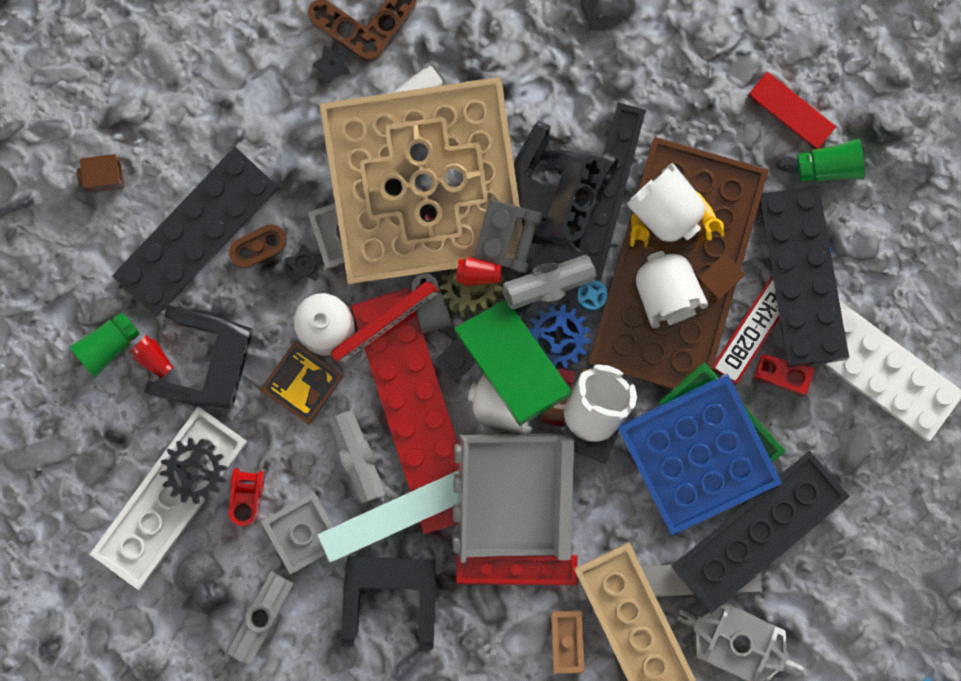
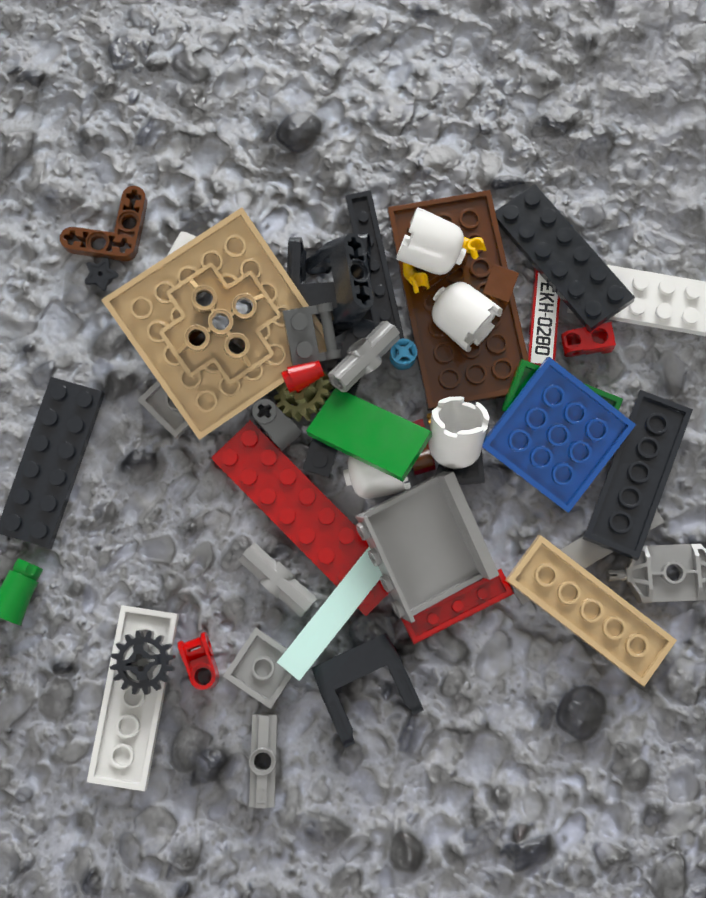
camera: 30 degrees left, 5 degrees down
red cone [129,335,174,379] -> none
black connector [144,305,253,413] -> none
reddish brown plate [229,224,287,269] -> none
tile [260,341,344,425] -> none
black plate [285,244,323,282] -> none
white cylinder [294,293,355,356] -> none
red tile [331,282,440,362] -> none
blue gear [528,304,591,369] -> none
medium nougat plate [551,610,584,674] -> none
red tile [748,71,837,149] -> none
green plant [797,138,865,182] -> none

